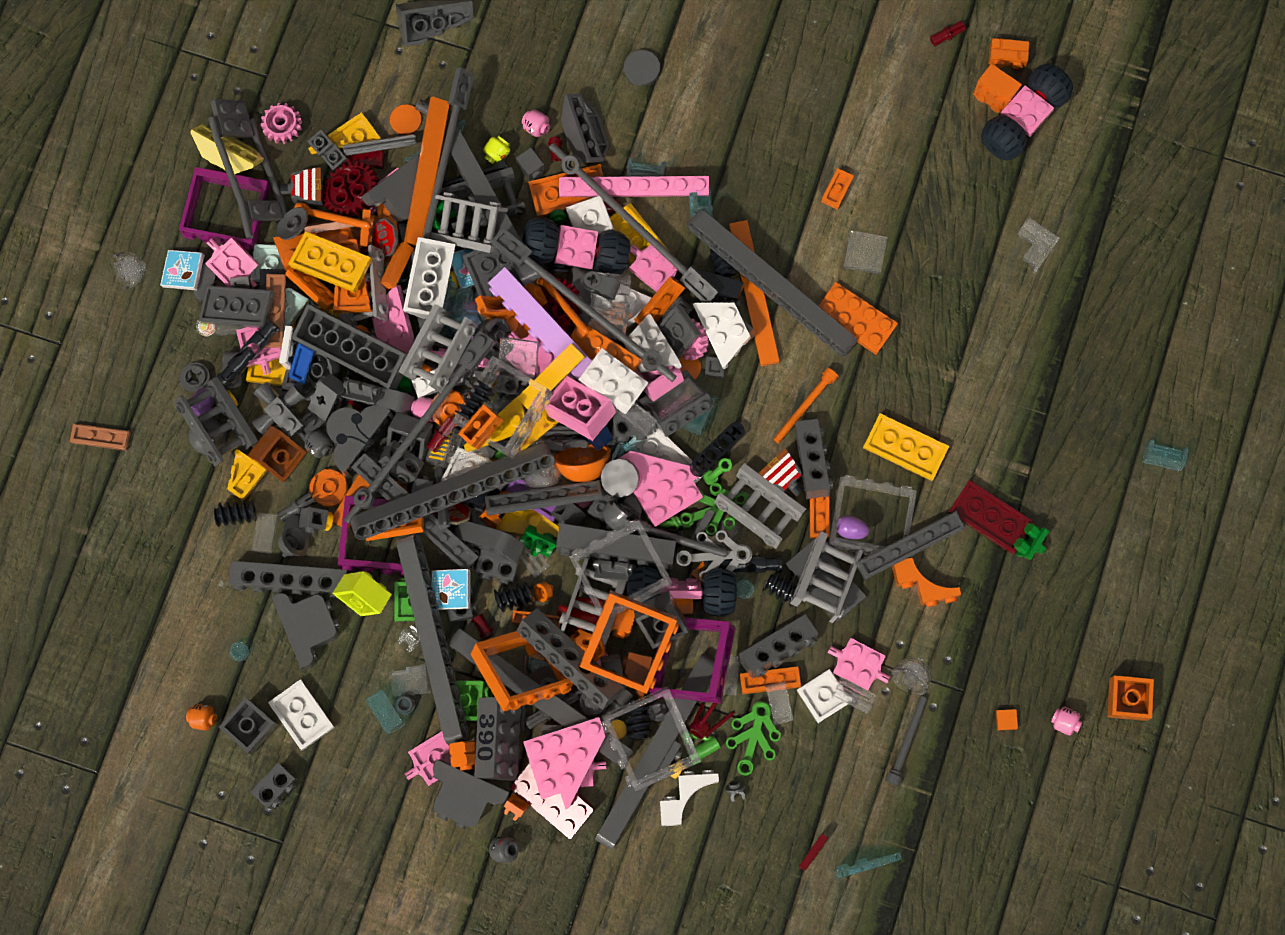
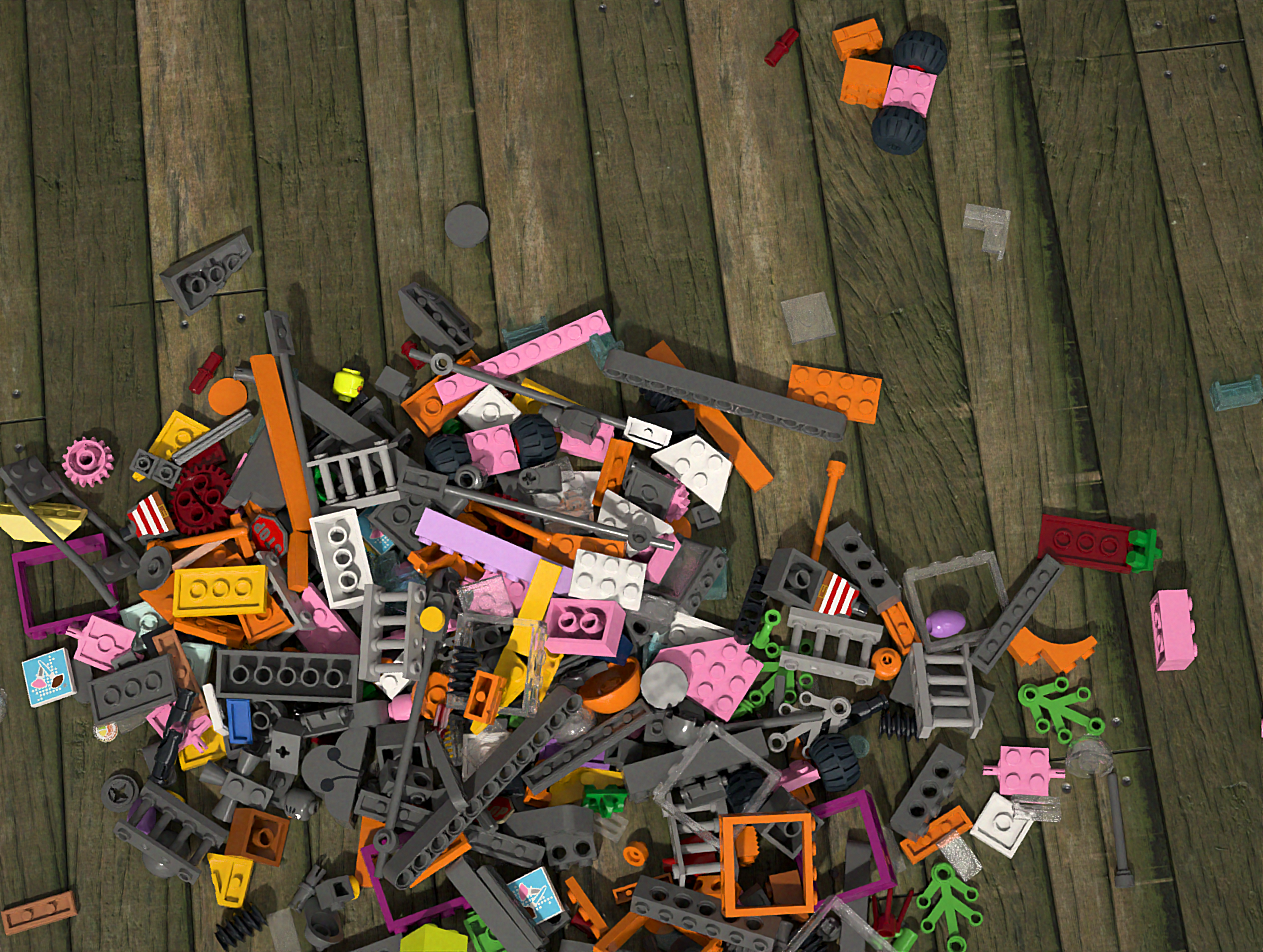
camera: 25 degrees left, 5 degrees down
orange tile [310,469,348,507] -> none
black piece [494,582,536,613] -> none
bright pink head [522,109,550,137] -> none
orange plate [821,168,854,210] -> none
yellow plate [863,413,949,481] -> none
orange tile [996,709,1018,731] -> none
none -> dark red axle [189,351,223,395]
none -> yellow tile [420,607,445,632]
none -> dark grey beam [425,729,470,811]
none -> dark grey head [454,462,488,492]
none -> dark grey tile [476,864,550,949]
none -> dark grey piece [538,404,601,445]
none -> orange plate [565,876,610,939]
none -> dark grey brick [761,548,827,611]
none -> orange head [870,647,902,681]
none -> bright green plant [1018,677,1105,744]
none -> bright pink brick [1150,589,1197,671]

